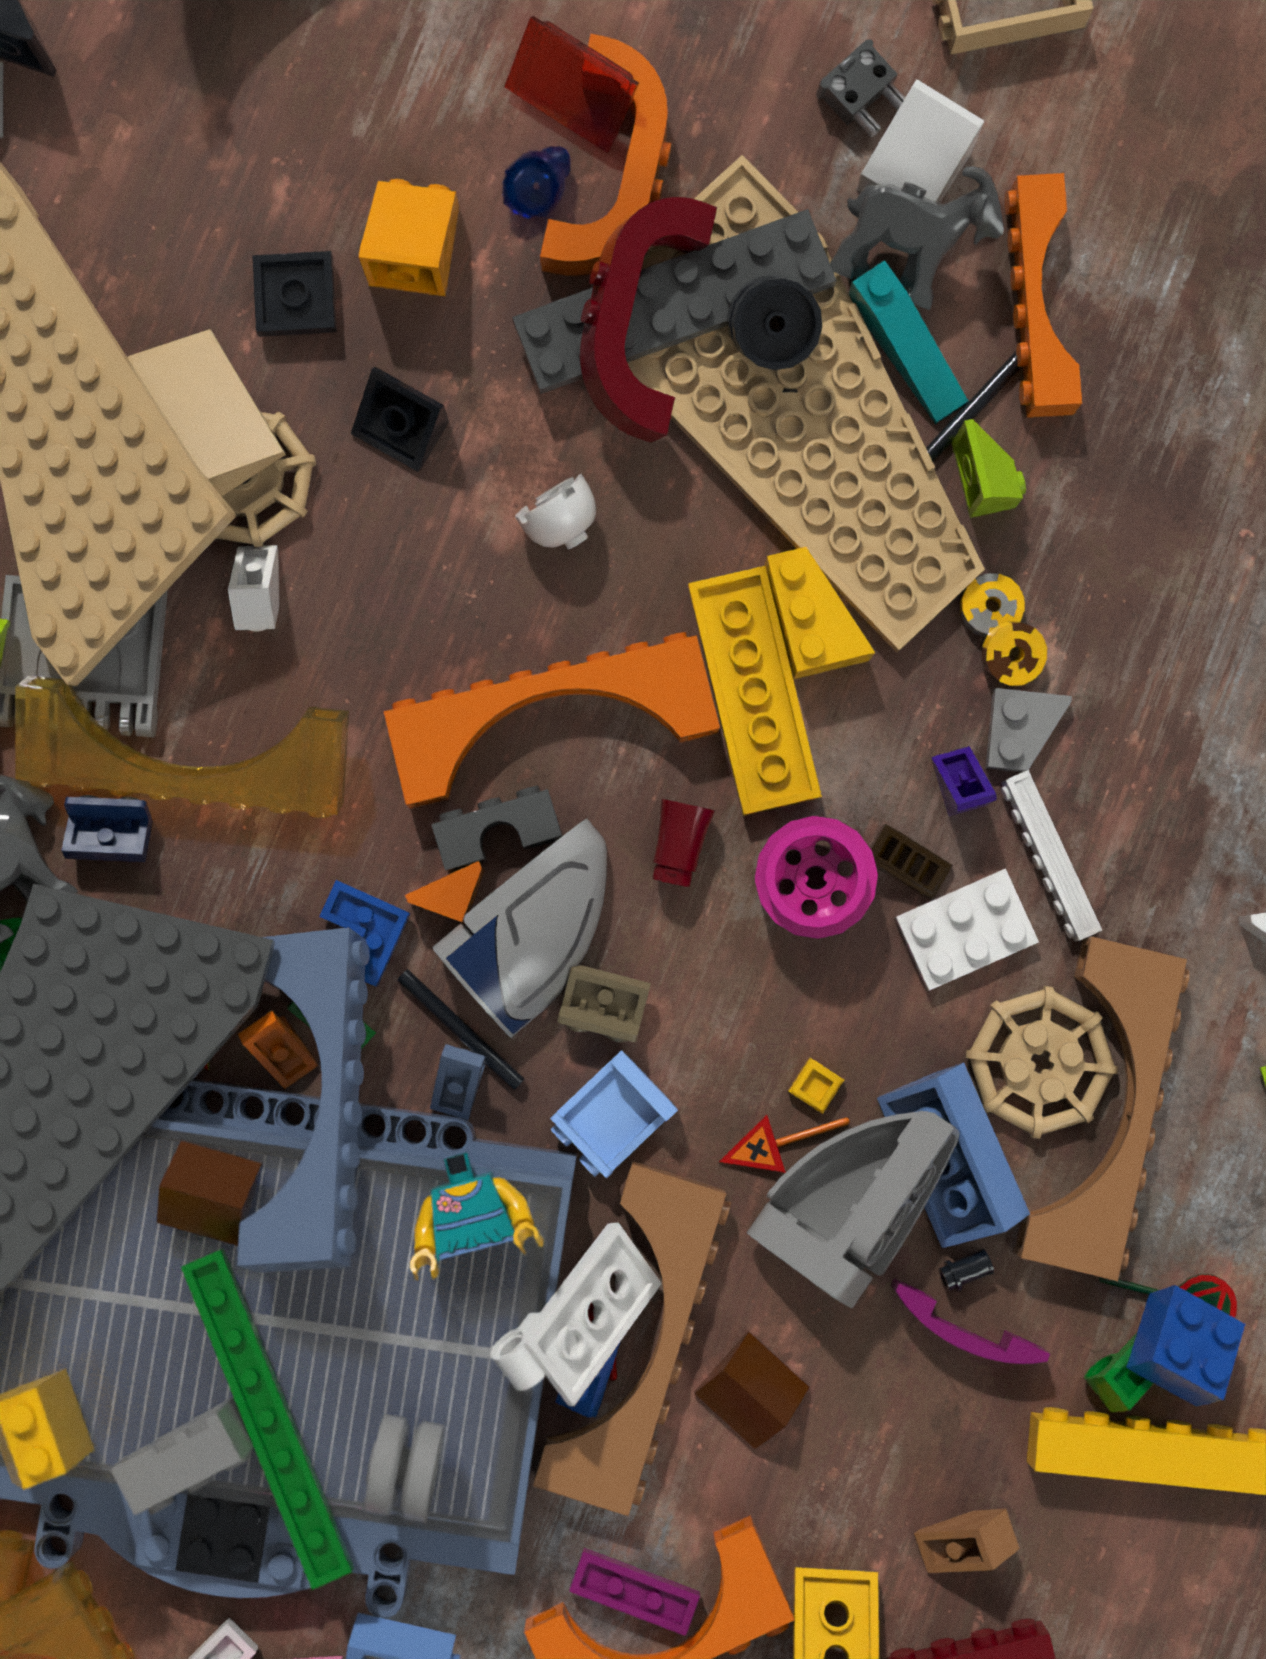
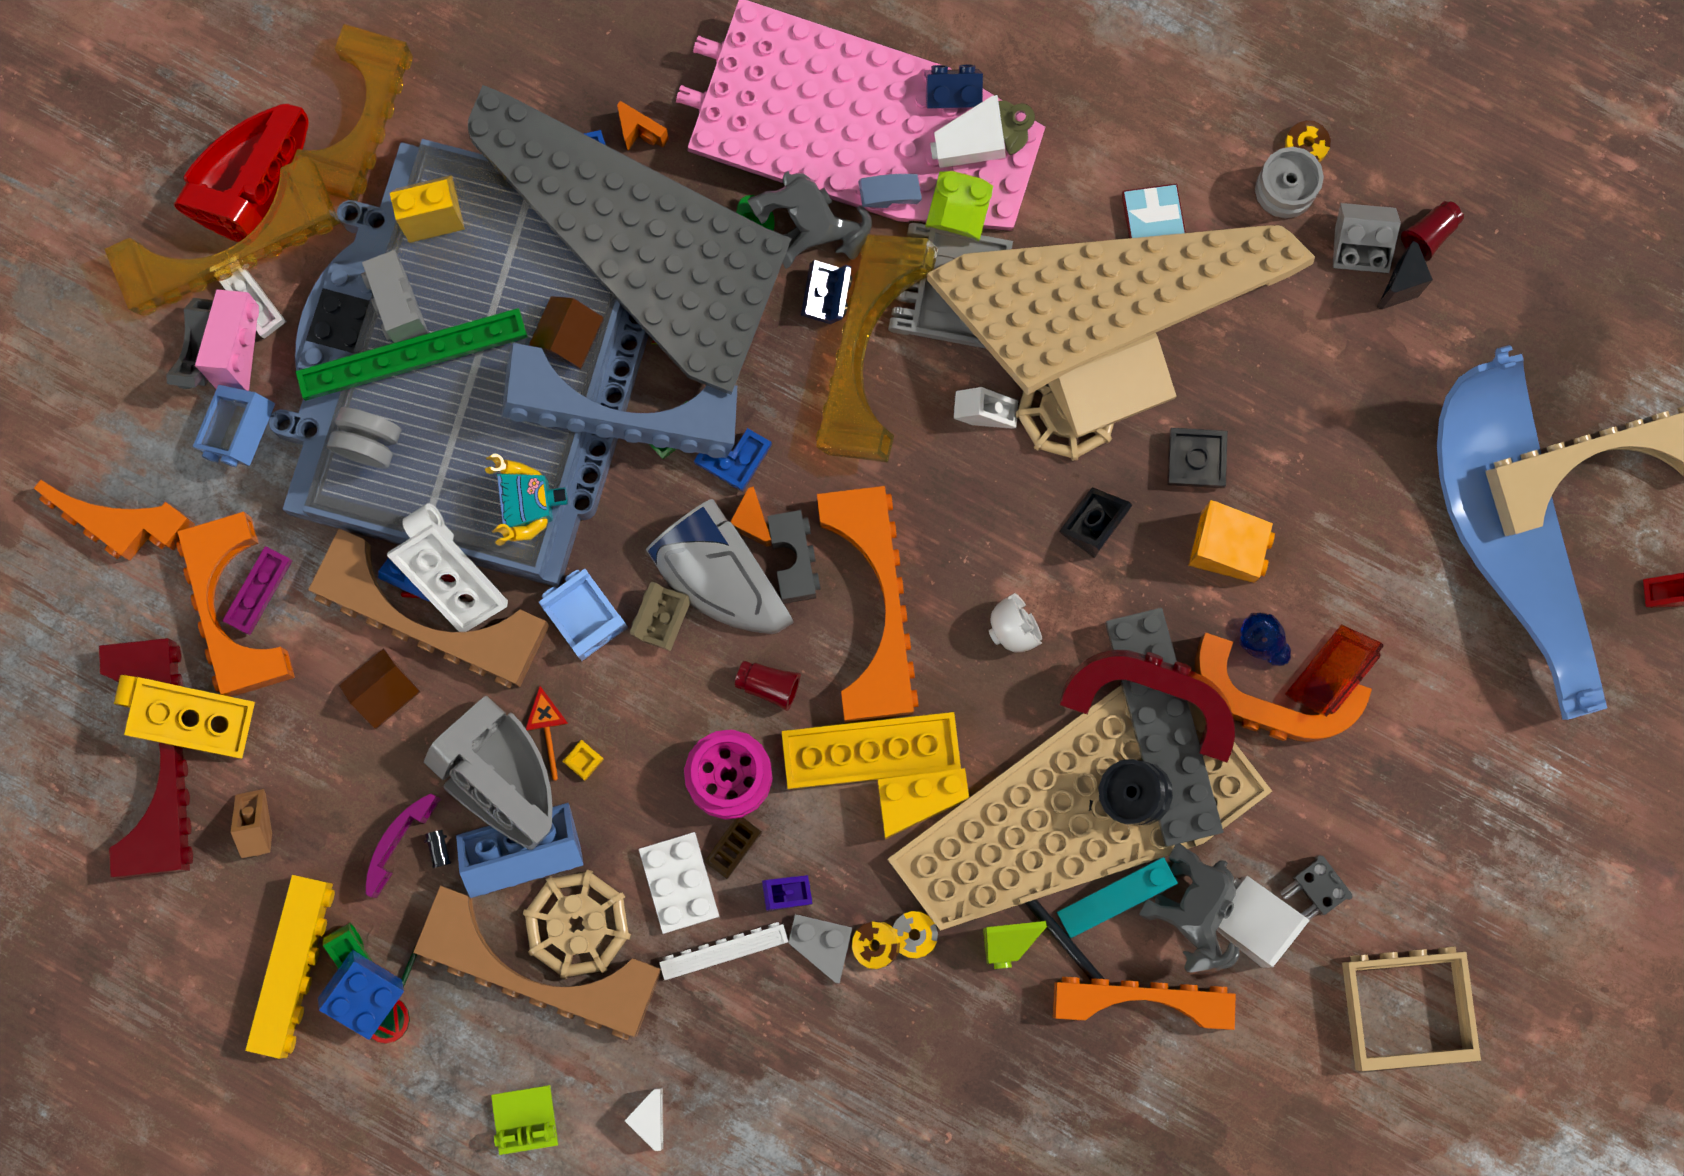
camera: 100 degrees right, 5 degrees down
orange slope [238,1011,318,1089] -> none
black bar [397,969,525,1090] -> none
sand blue slope [430,1044,486,1120] -> none

